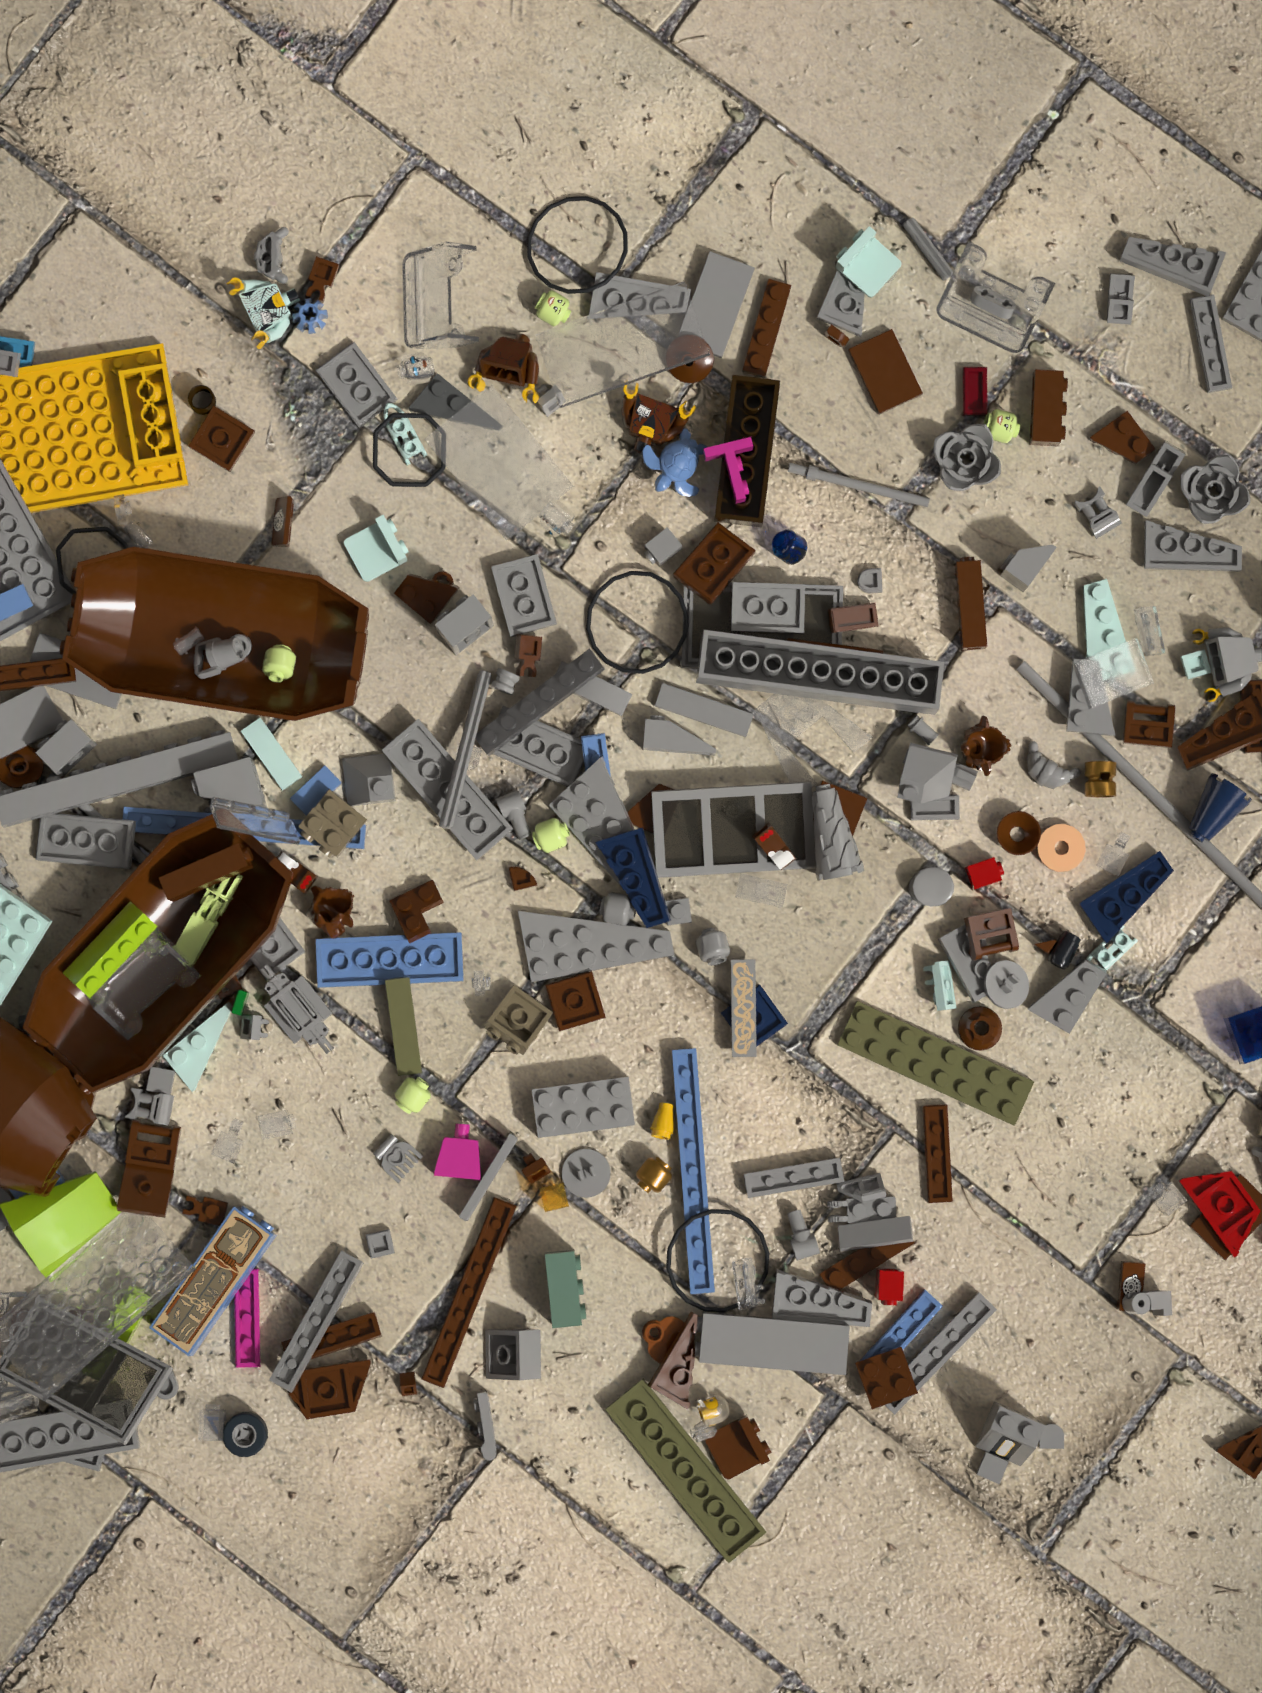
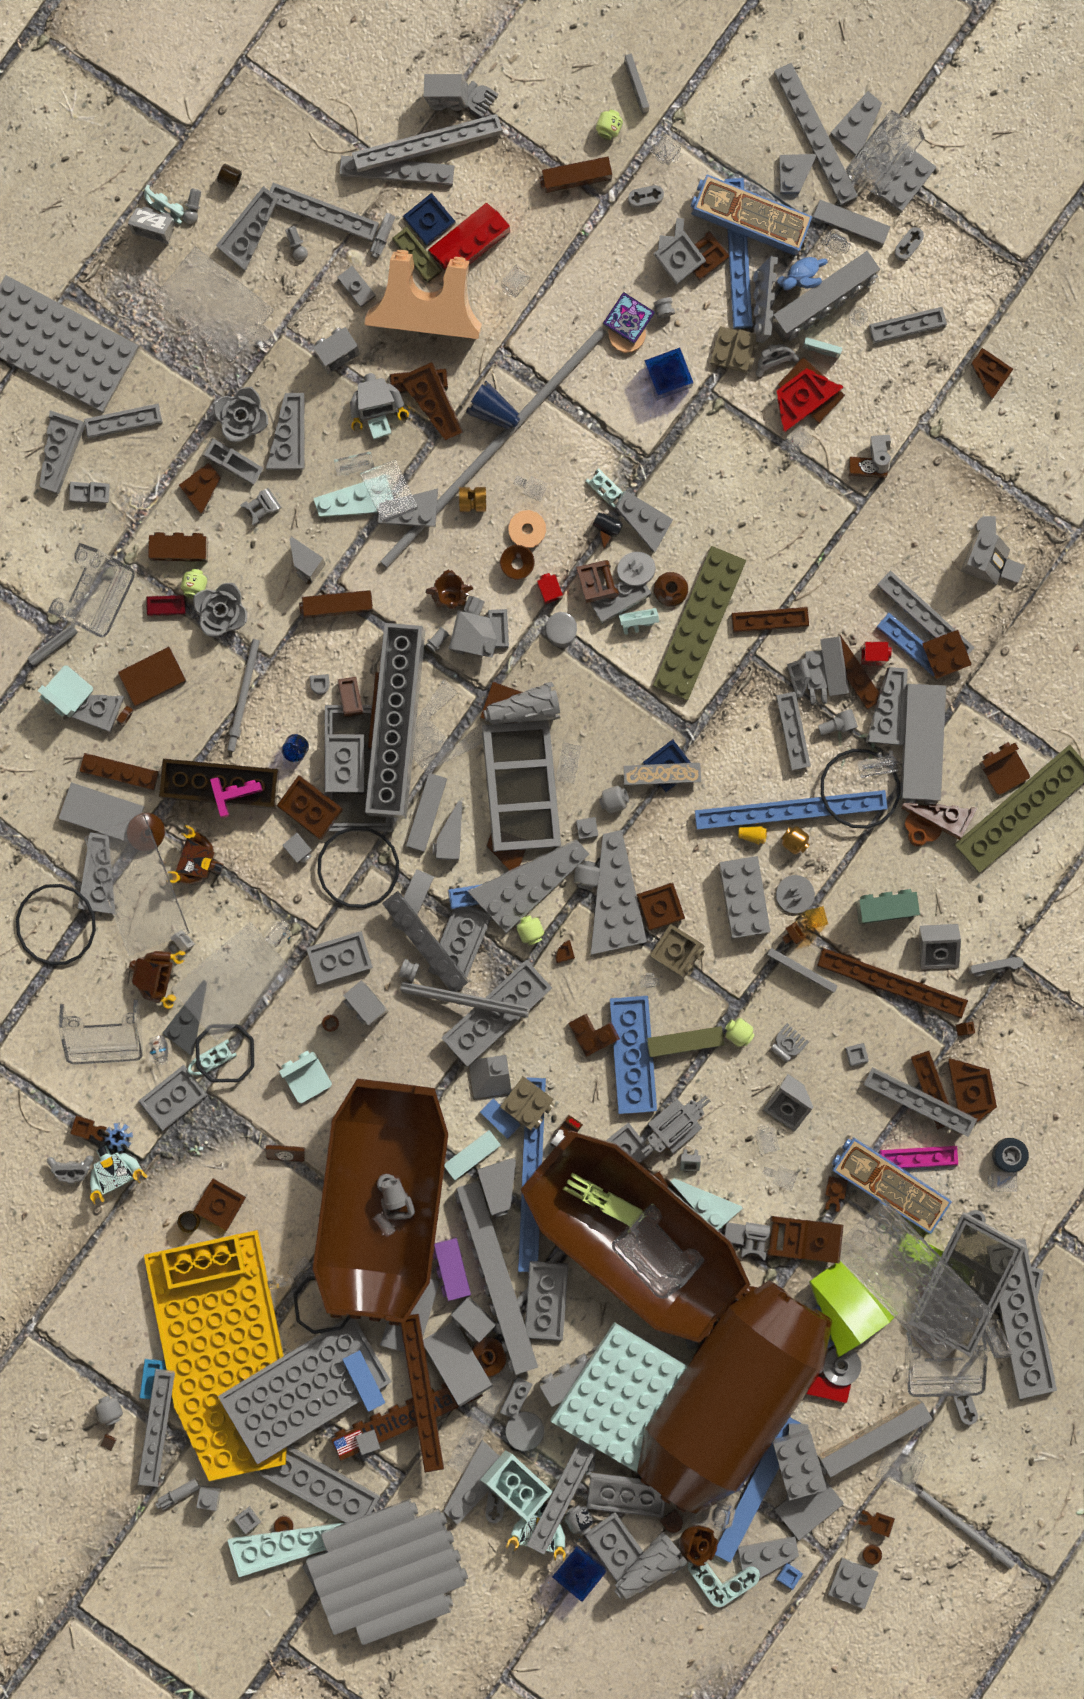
camera: 90 degrees left, 0 degrees up
lime brick [63,902,158,998] -> none
reddish brown brick [159,843,254,902] -> none
clear windscreen [210,797,300,845] -> none
green tile [231,990,249,1016] -> none
yellowish green head [262,645,296,682] -> none
reddish brown hair [306,885,354,939] -> none
reddish brown wing [394,574,460,624] -> none
dark pink torso [434,1123,481,1180] -> none
light grey pin [496,789,532,840] -> none
reddish brown plate [514,635,542,677] -> none
yellowish green head [534,290,571,326] -> none
dark blue wing [595,828,671,928] -> none
medium blue animal [642,428,707,497] -> none
clear piece [690,1395,729,1442] -> none
reddish brown leg [752,822,796,871] -> none
light grey beam [970,286,1016,319] -> none
light grey piece [1027,741,1081,789] -> none
dark blue wing [1079,851,1174,944] -> none
reddish brown plate [1123,700,1175,748] -> none
none -> medium lavender brick [433,1237,471,1301]
none -> light grey slope [763,1074,813,1132]

